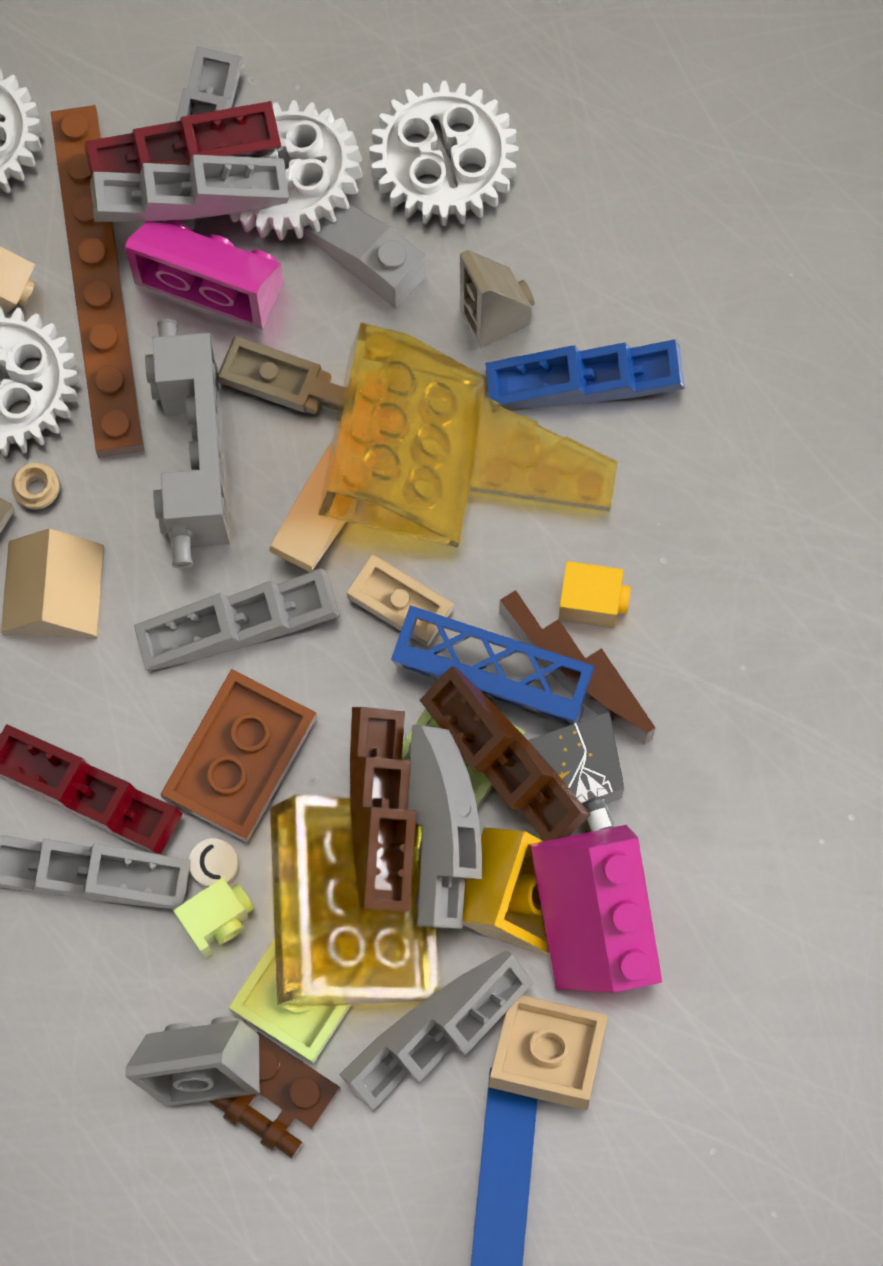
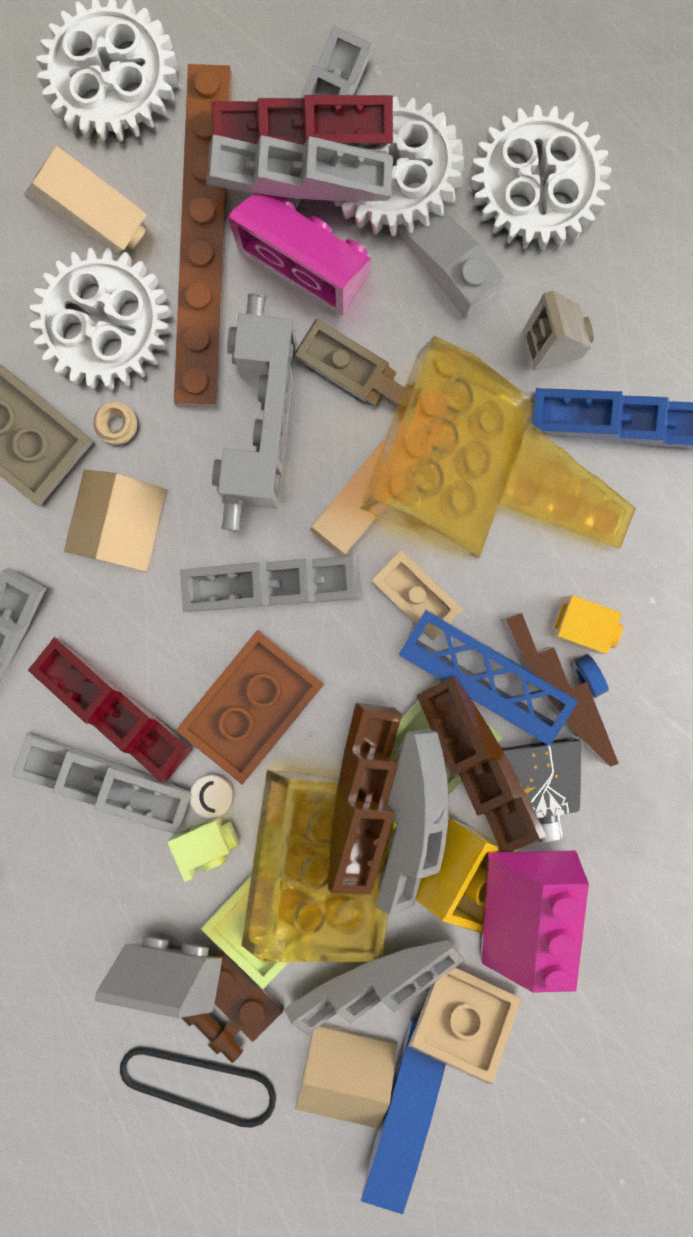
camera: 10 degrees right, 15 degrees up
none -> black piece [120,1048,276,1128]
none -> tan slope [295,1024,398,1129]
none -> blue tile [573,653,609,698]

